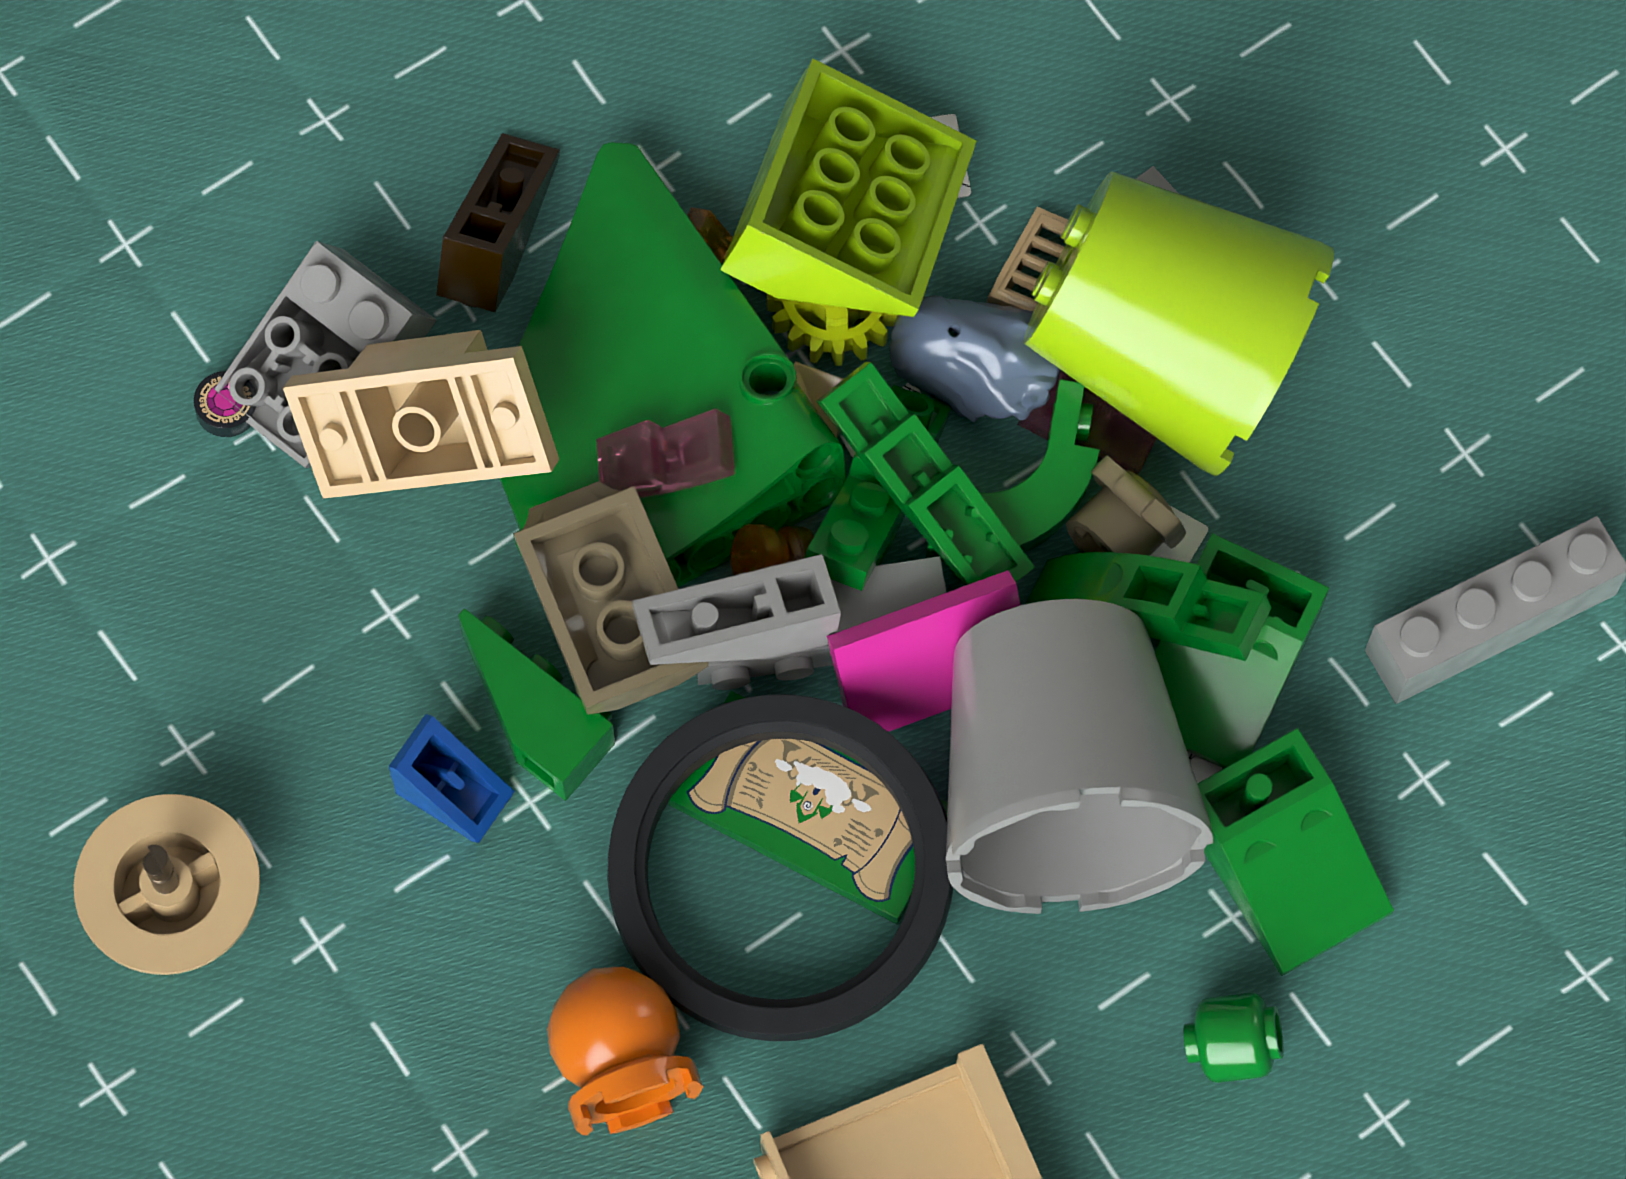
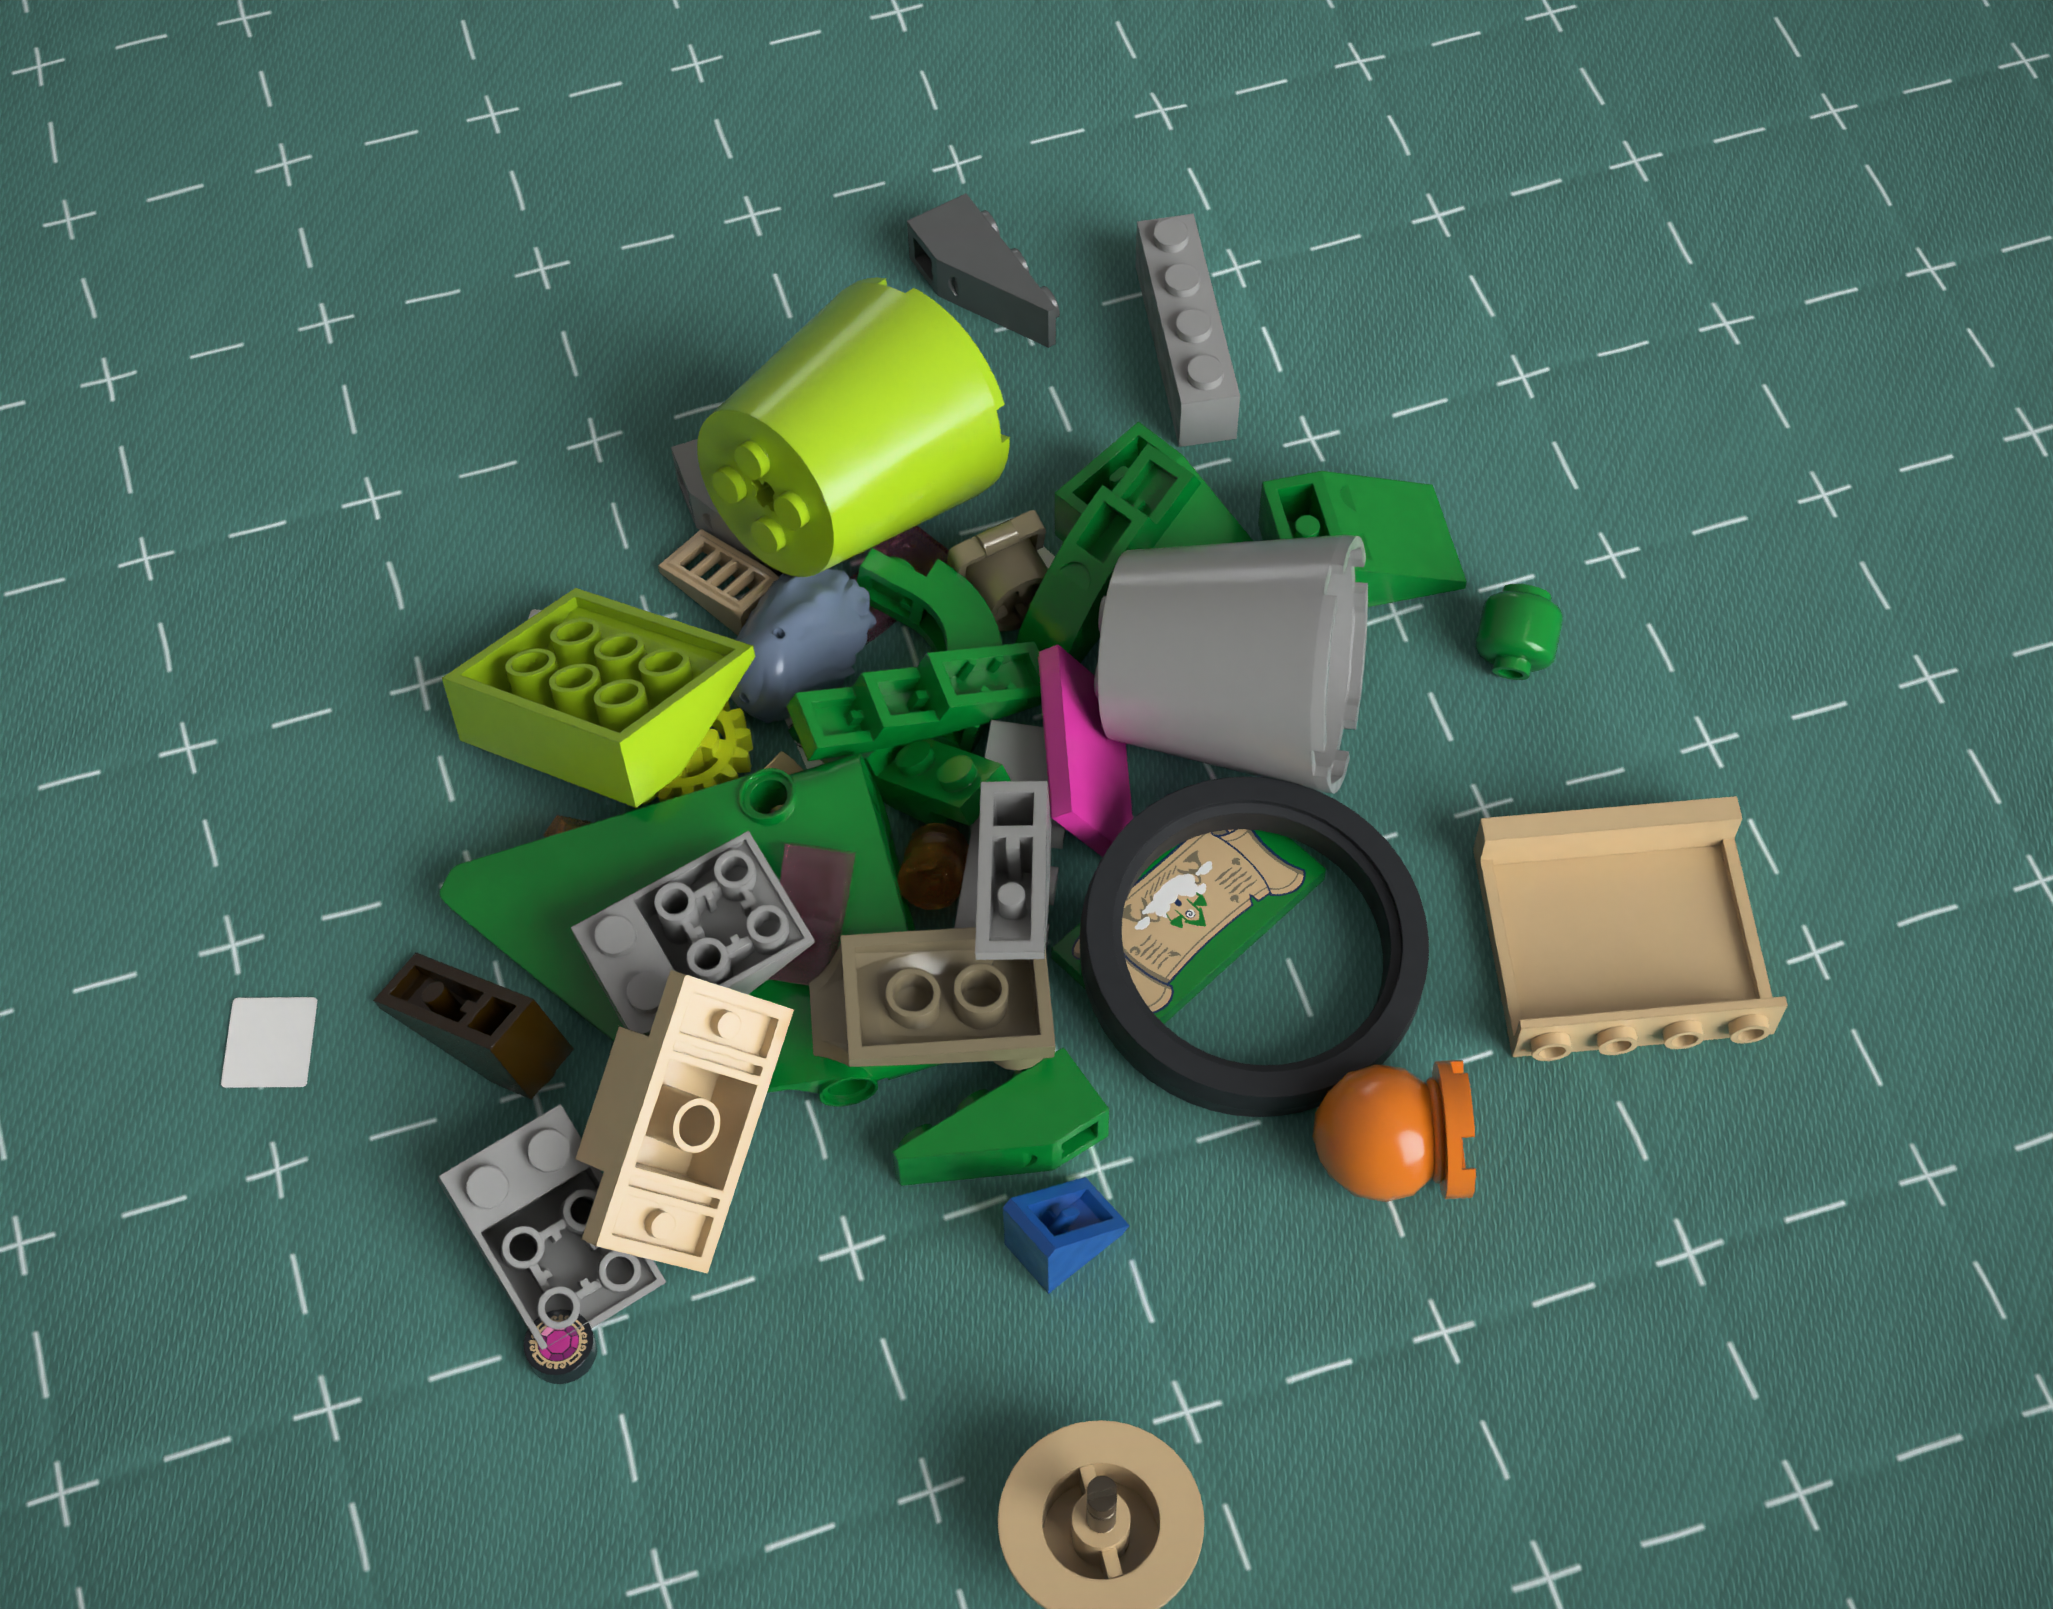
camera: 70 degrees left, 10 degrees down
none -> white sticker [221,997,318,1088]
none -> light grey slope [571,831,815,1035]
none -> dark grey slope [907,193,1060,348]

